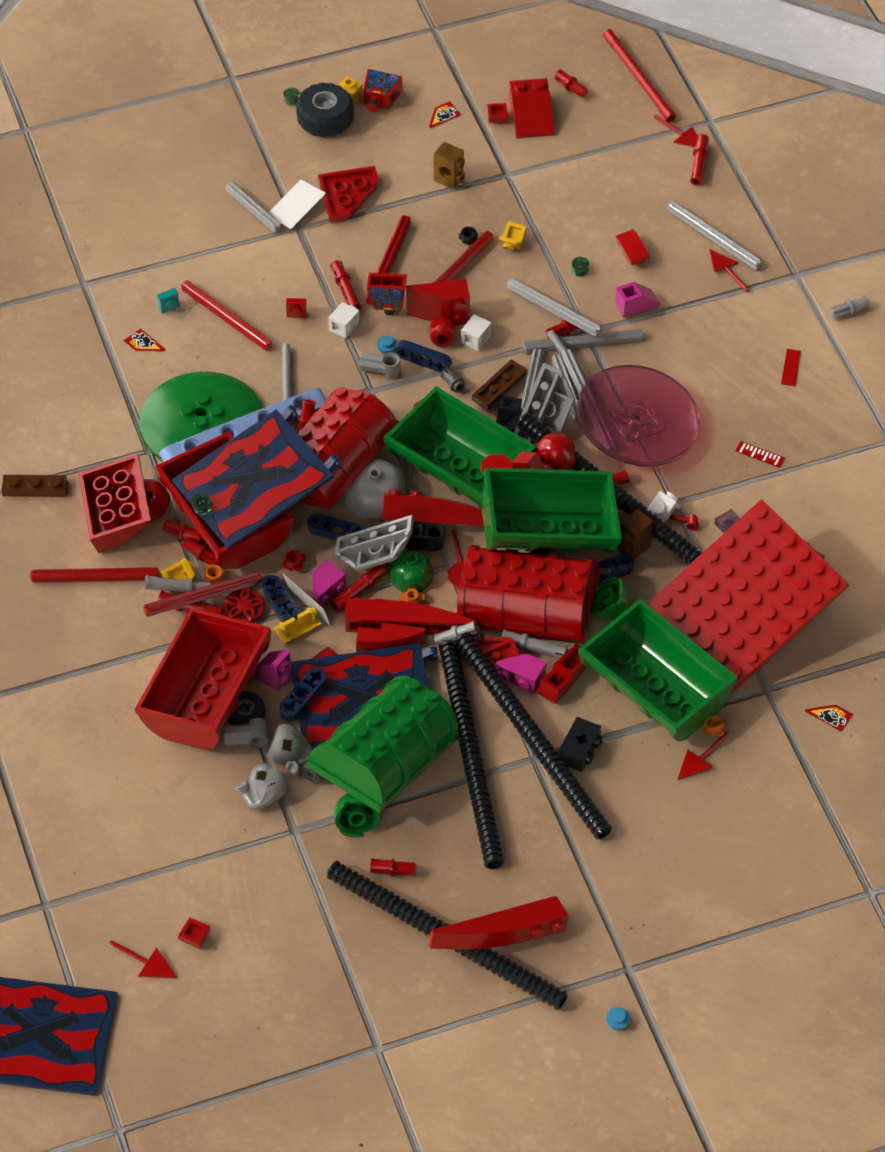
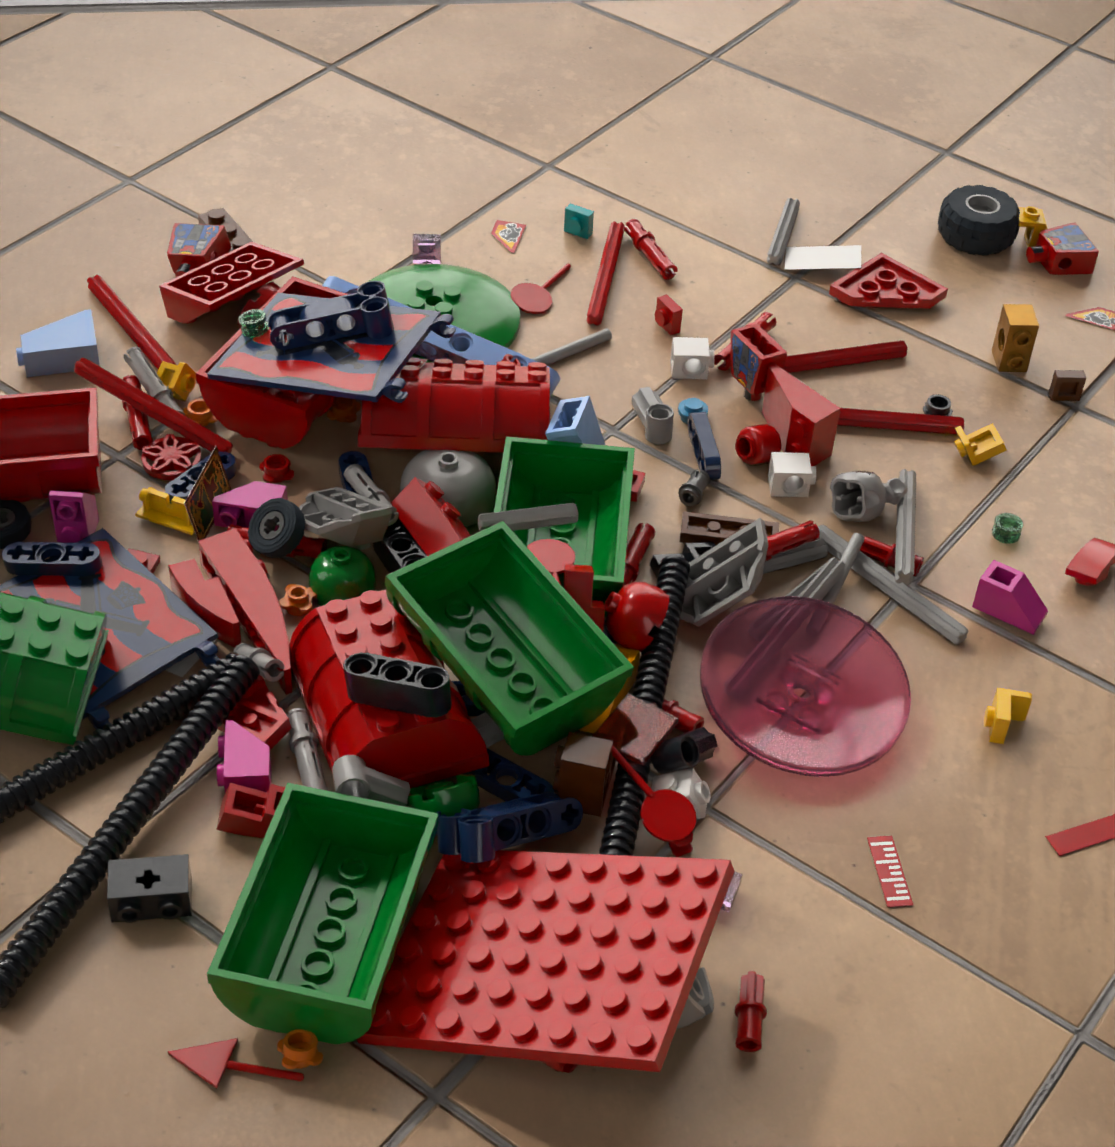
camera: 55 degrees right, 10 degrees down
none -> light blue slope [16,309,100,377]
none -> torso [167,223,232,277]
none -> black bush [248,498,306,558]
none -> dark blue piece [268,281,394,350]
none -> light grey piece [332,755,410,806]
none -> black beam [343,652,452,718]
none -> light grey pin [344,464,399,526]
none -> plate [413,234,441,264]
none -> dark blue piece [437,792,583,863]
none -> light grey axle [478,503,578,531]
none -> piece [510,263,571,314]
none -> light blue slope [545,396,605,445]
none -> clear red piece [592,694,679,766]
none -> red piece [612,746,696,842]
none -> red pin [624,219,678,280]
none -> black piece [650,727,718,774]
none -> red pin [765,520,820,562]
none -> light grey piece [830,471,908,522]
none -> yellow bracket [984,687,1032,744]
none -> reddish brown plate [1048,370,1086,401]

